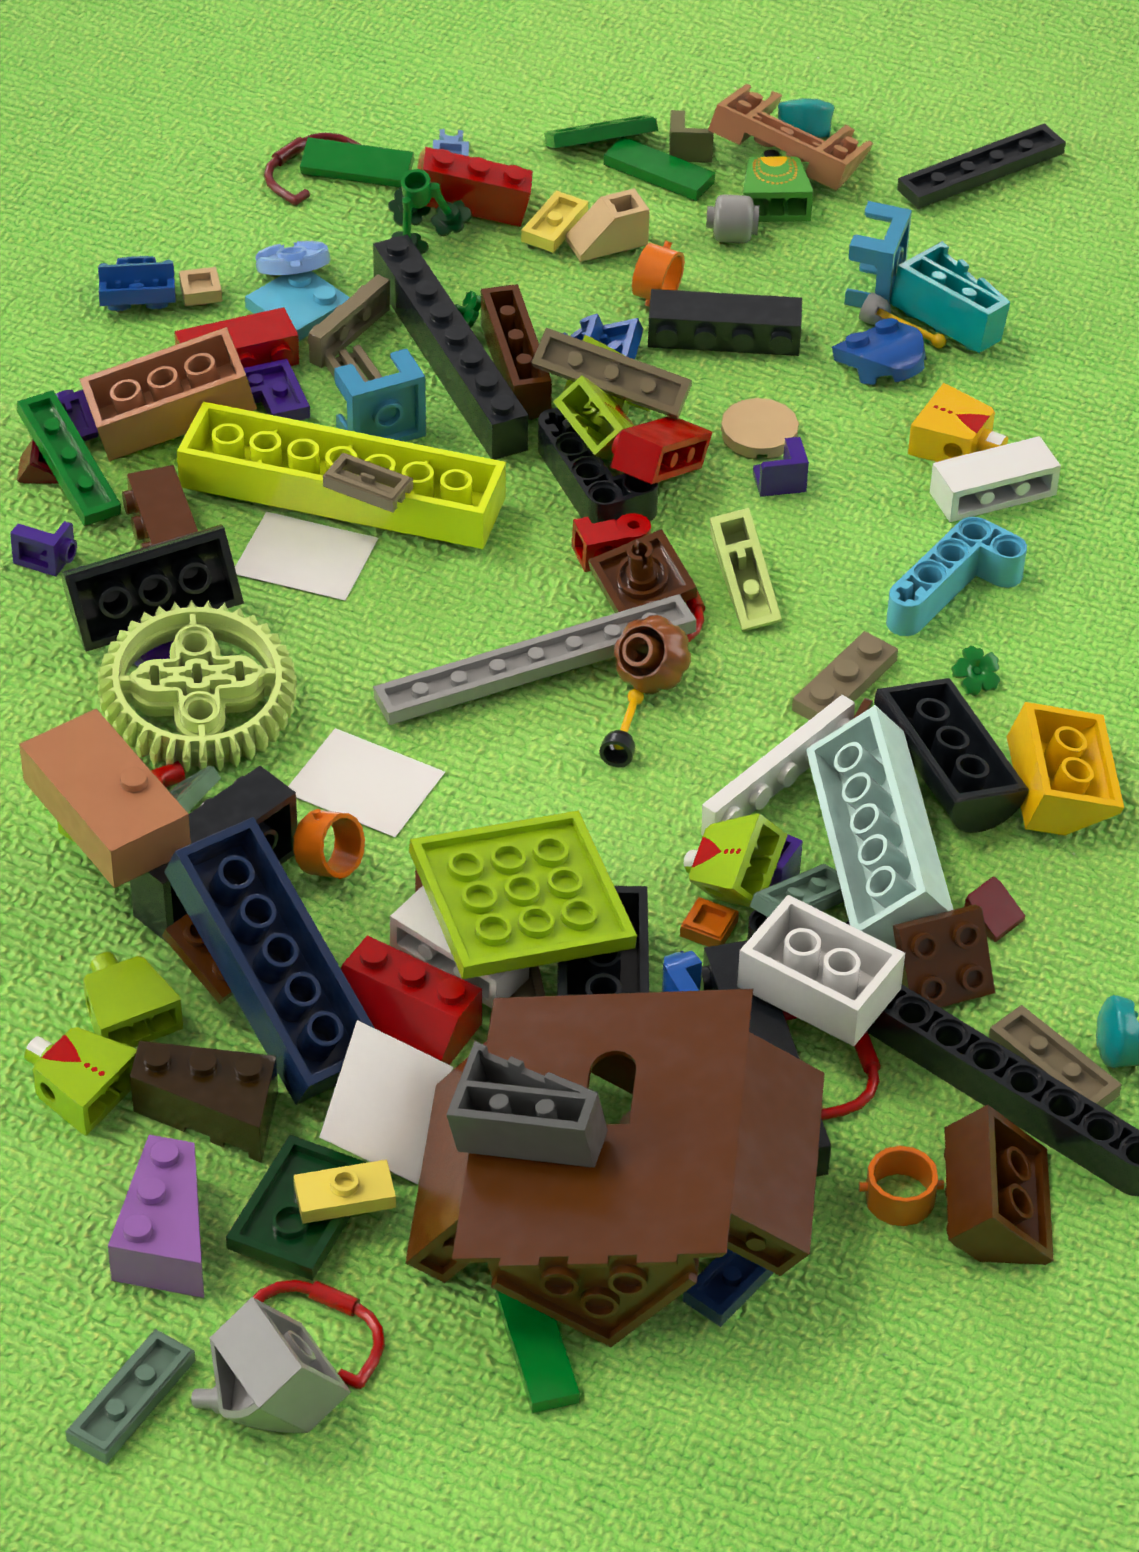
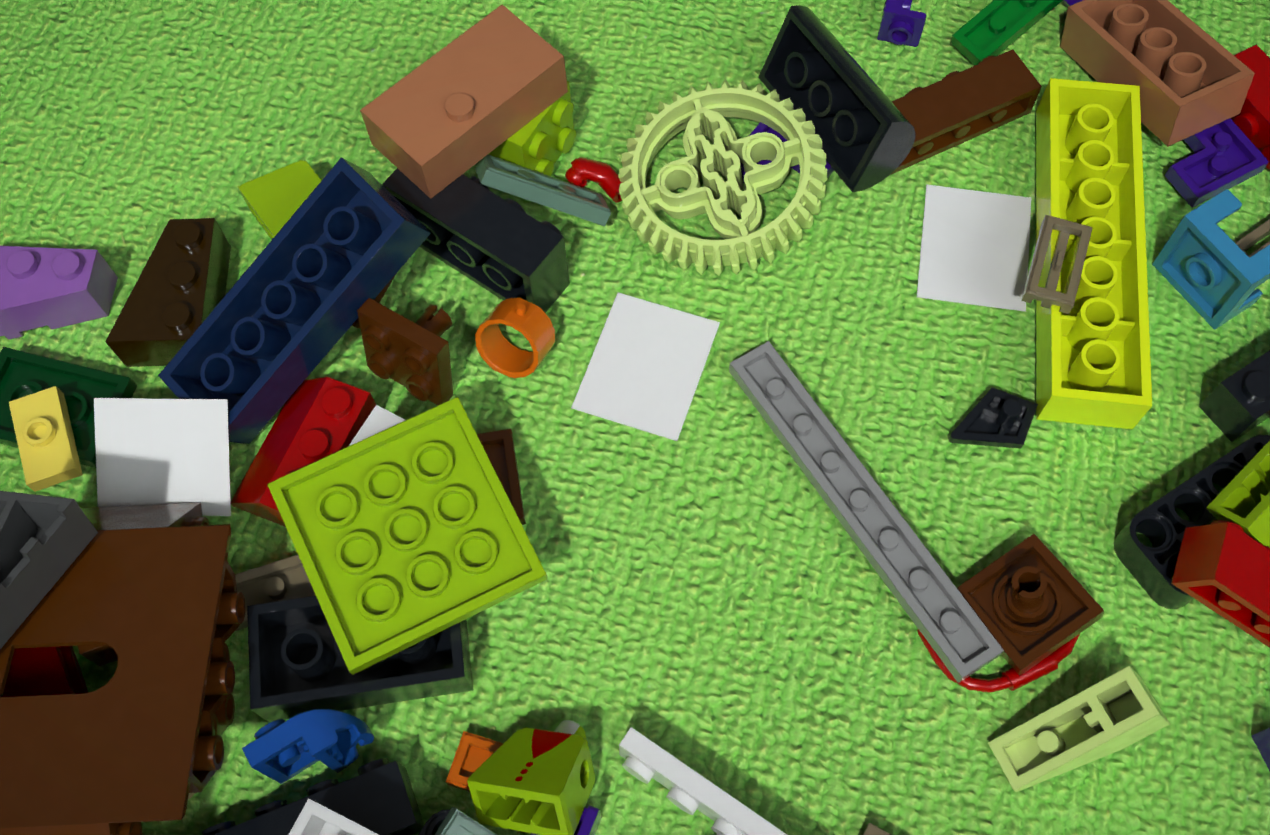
camera: 85 degrees right, 20 degrees up
lime torso [24,1027,137,1136] -> none
red leg [571,513,651,572] -> none
black hinge [599,688,644,767] -> none
dark orange plant [614,615,691,694] -> none
none -> reddish brown plate [357,298,453,405]
none -> black piece [949,387,1038,449]

